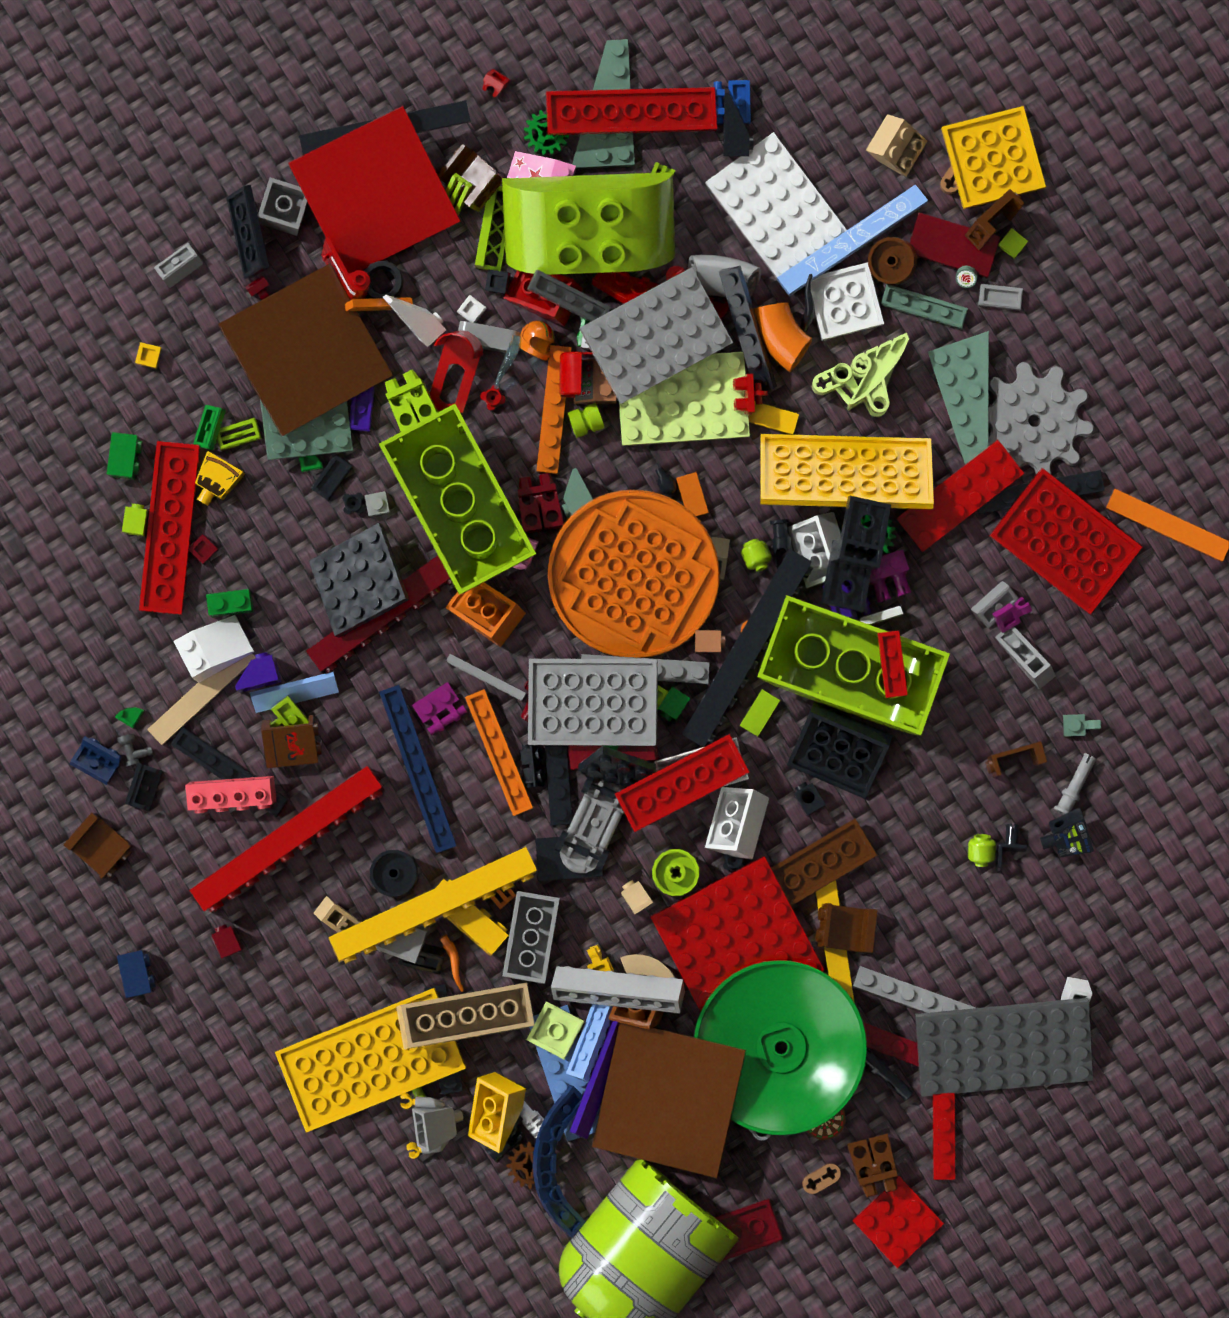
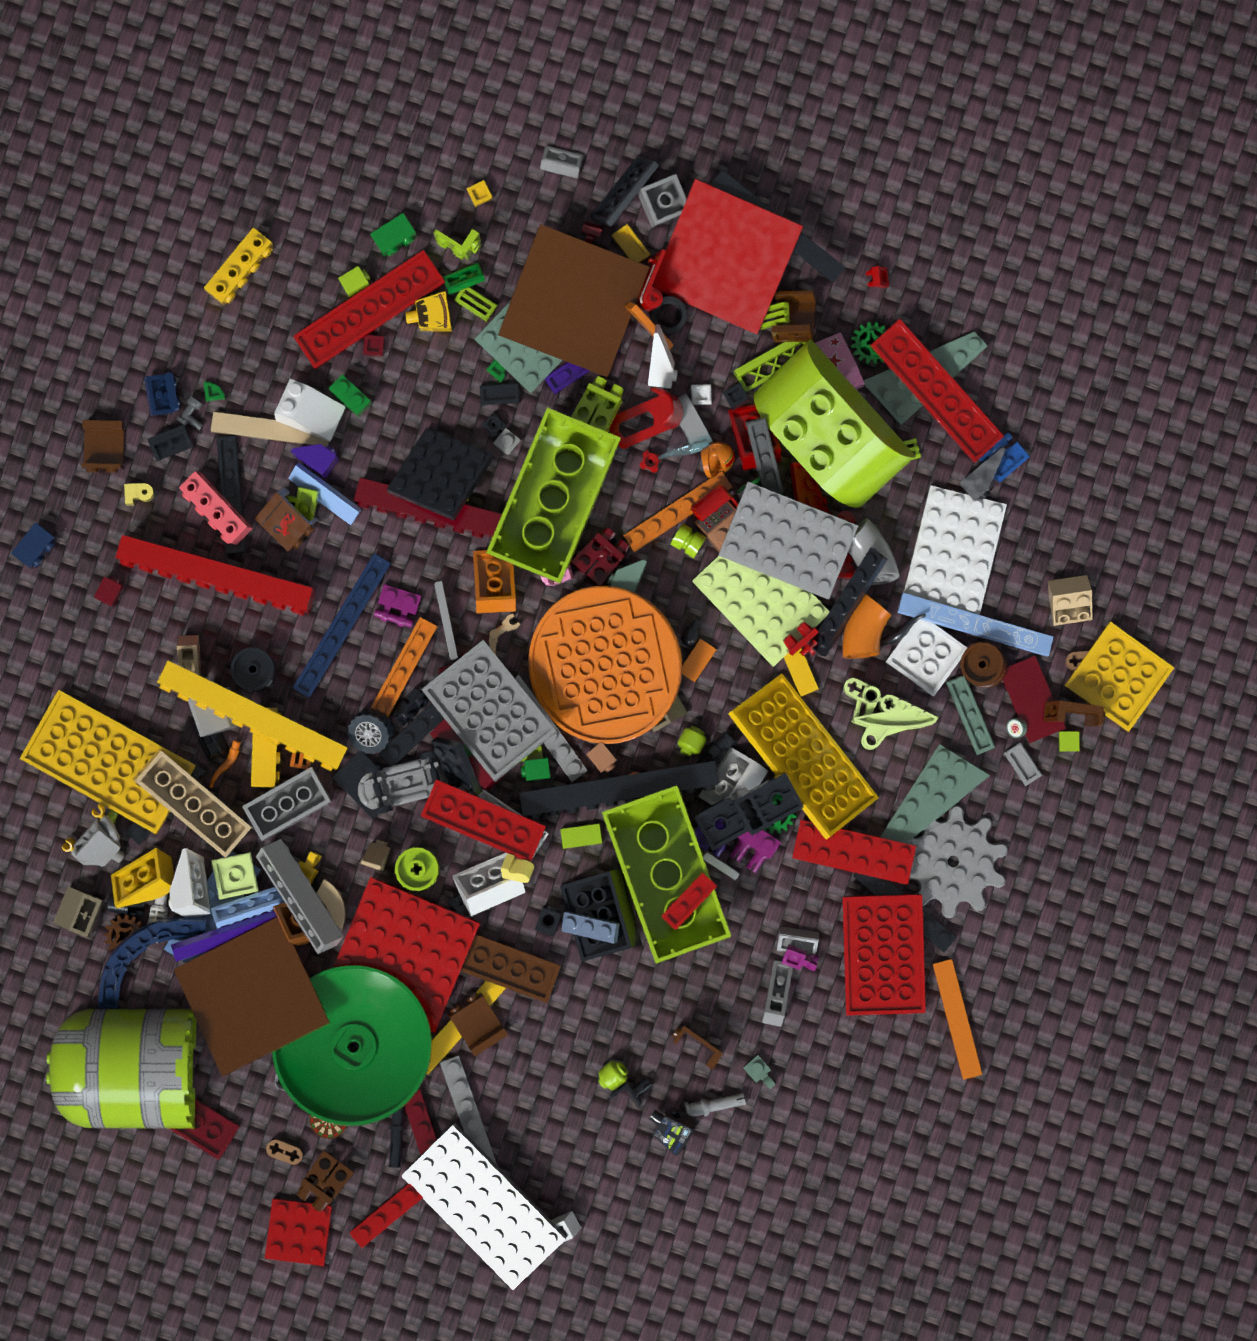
camera: 50 degrees right, 0 degrees up
none -> dark tan slope [53,886,105,938]
none -> light yellow leg [124,483,154,506]
none -> white slope [169,848,211,918]
none -> yellow brick [204,228,273,305]
none -> black wheel [347,708,394,754]
none -> lime bracket [433,229,482,260]
none -> tan piece [489,614,520,655]
none -> light yellow leg [501,854,534,883]
none -> sand blue plate [561,911,620,944]
none -> yellow tile [612,224,651,263]

